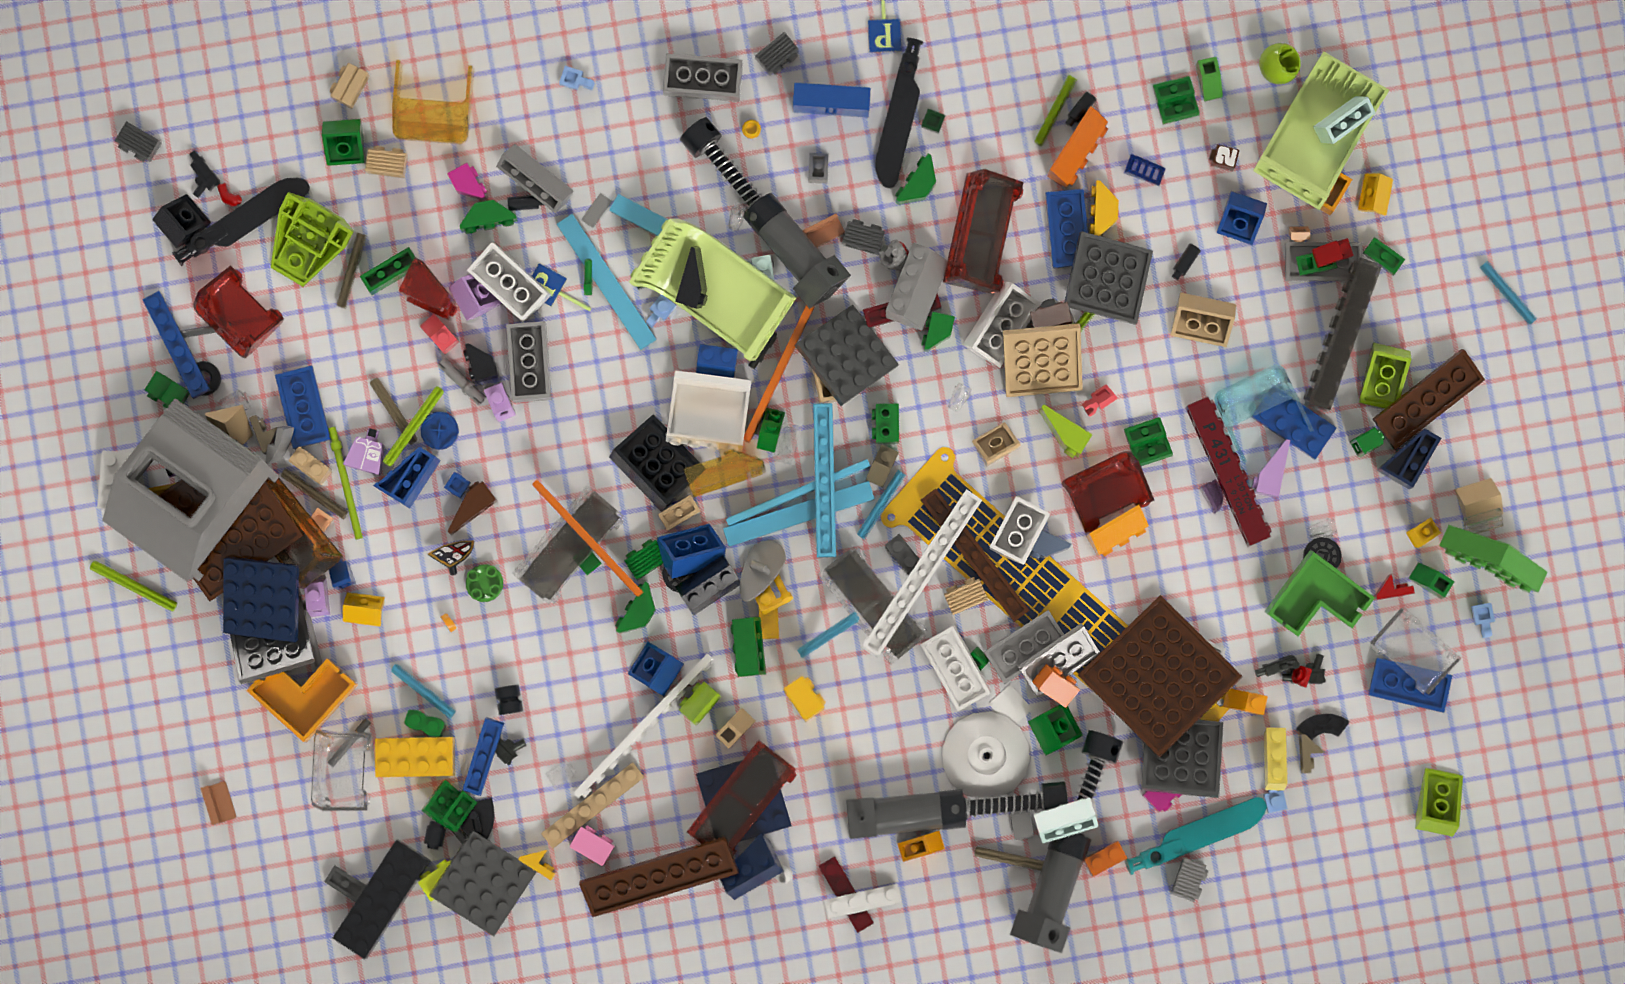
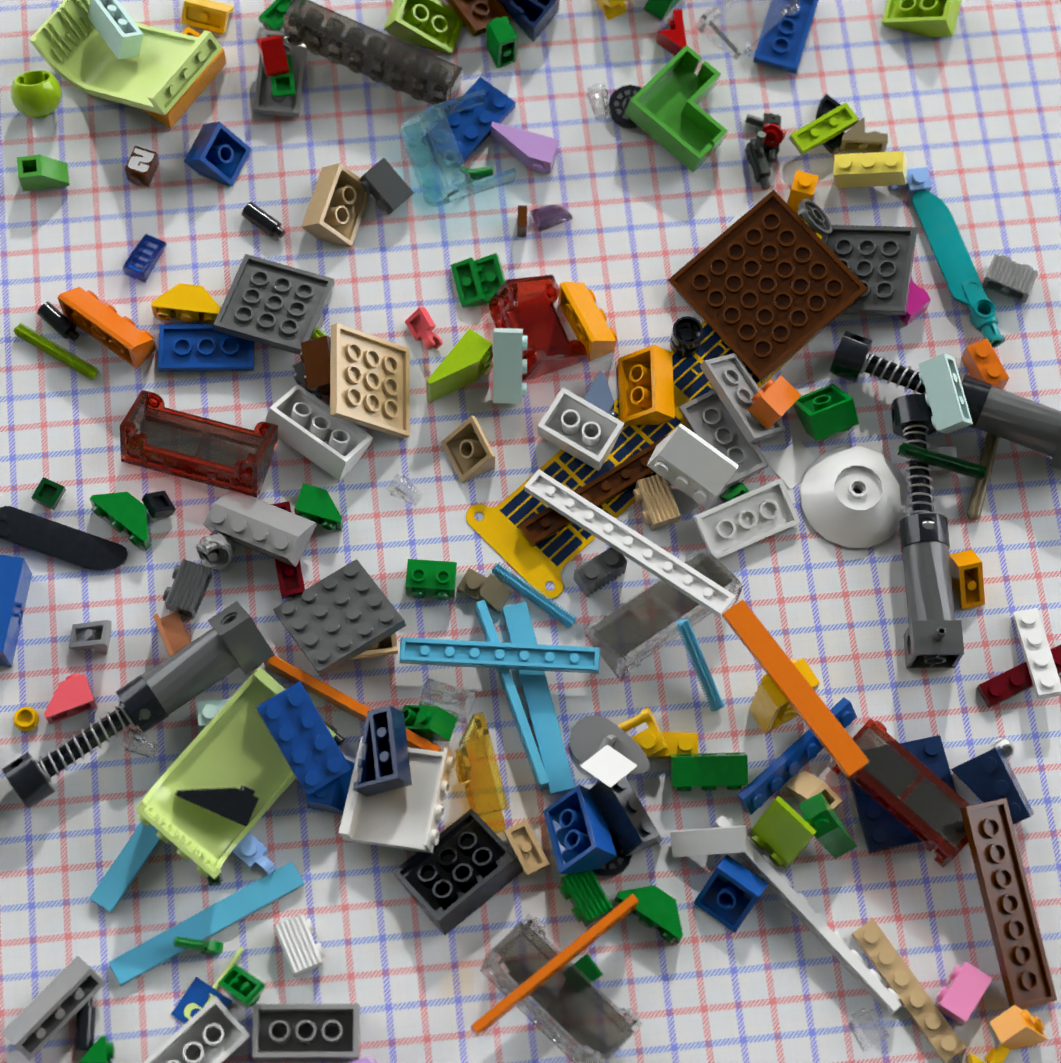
camera: 90 degrees left, 15 degrees down
light grey sticker [581,193,612,228] -> none
green slope [1153,76,1200,124] -> none
dark red brick [1185,397,1272,547] -> none
light nougat plate [1289,226,1310,242] -> none
none -> coral slope [44,673,97,724]
none -> black plate [141,491,176,519]
none -> green slope [217,964,266,1010]
none -> blue plate [255,681,351,796]
none -> white brick [274,914,325,977]
none -> dark blue wedge [353,705,412,797]
none -> dark grey brick [359,158,414,215]
none -> green bar [459,166,493,187]
none -> light aqua brick [493,328,528,404]
none -> reddish brown tile [517,205,527,237]
none -> white sticker [581,745,637,787]
none -> light orange slope [618,345,675,425]
none -> white slope [646,424,739,507]
none -> black wheel [670,316,703,358]
none -> white tile [670,825,749,857]
none -> orange tile [722,600,870,778]
none -> blue plate [737,697,857,815]
none -> lime plate [789,102,859,156]
none -> dark grey wheel [797,198,832,237]
none -> green slope [799,792,857,859]
none -> dark green axle [898,442,987,480]
none -> light orange slope [989,1005,1047,1050]

